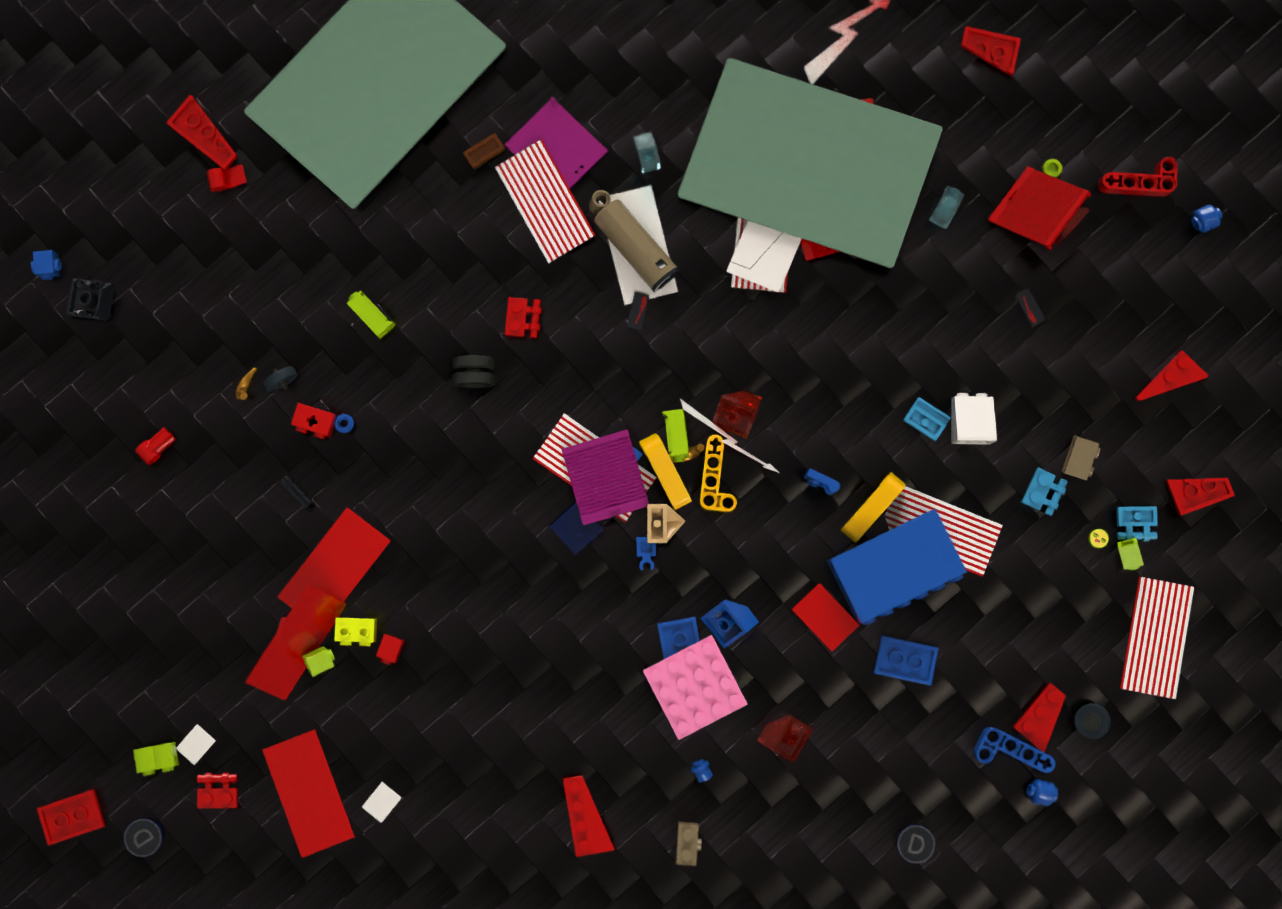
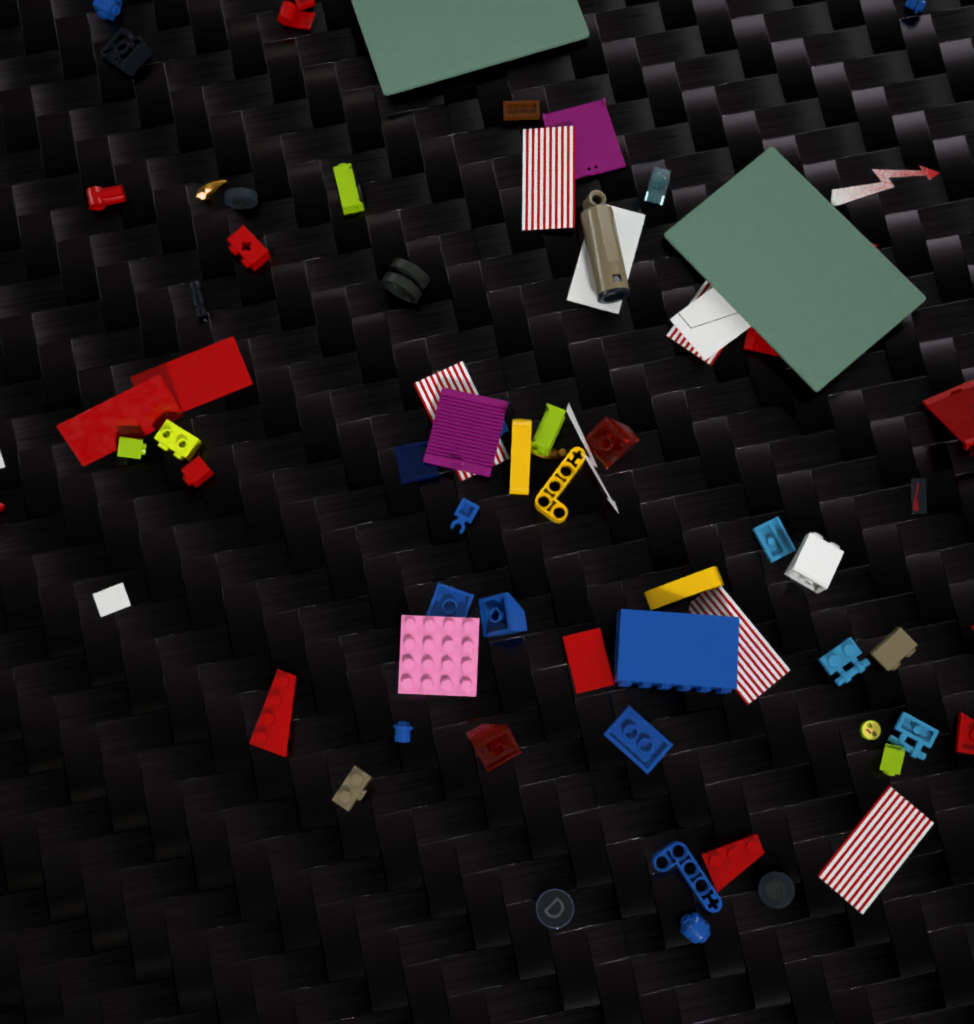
camera: 25 degrees right, 5 degrees down
red sticker [263,729,355,858] -> none
blue plate [334,414,354,433] -> none
red plate [505,297,542,338] -> none
black sticker [627,292,649,330] -> none
tan slope [647,504,685,543] -> none
blue plate [804,469,840,495] -> none
clear light blue slope [930,186,964,229] -> none

